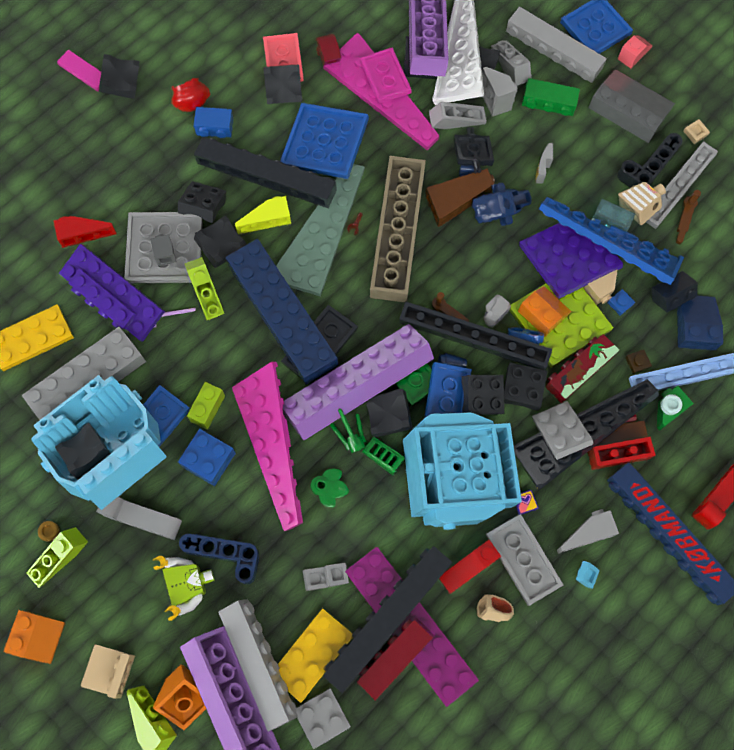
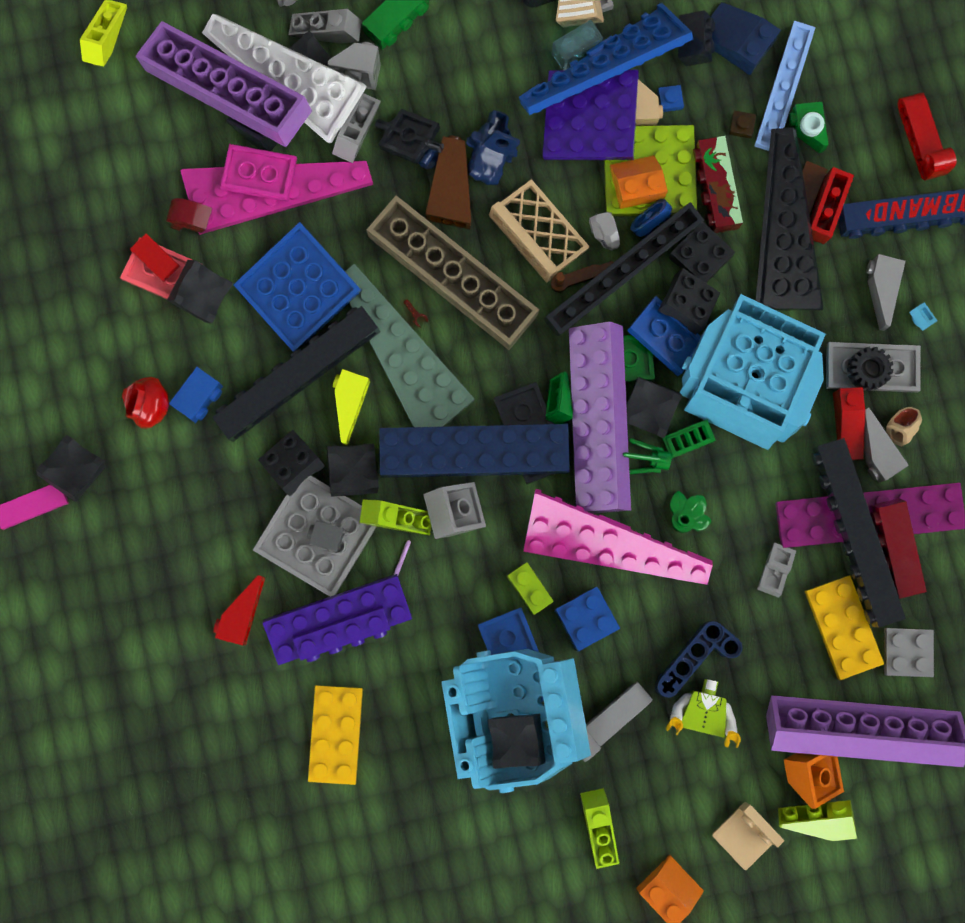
camera: 60 degrees left, 10 degrees up
light grey brick [22,327,146,420] -> none
pearl gold tile [38,521,60,542] -> none
light grey brick [219,599,298,732] -> none
dark blue cone [438,353,467,368] -> none
tile [515,490,538,515] -> none
light grey plate [532,401,593,460] -> none
light grey slope [536,143,553,184] -> none
none -> red tile [130,234,180,282]
none -> light grey slope [423,482,486,539]
none -> tan fence [489,179,590,283]
none -> green slope [546,371,573,424]
none -> black tyre [847,347,894,391]
none -> light grey slope [864,408,909,483]

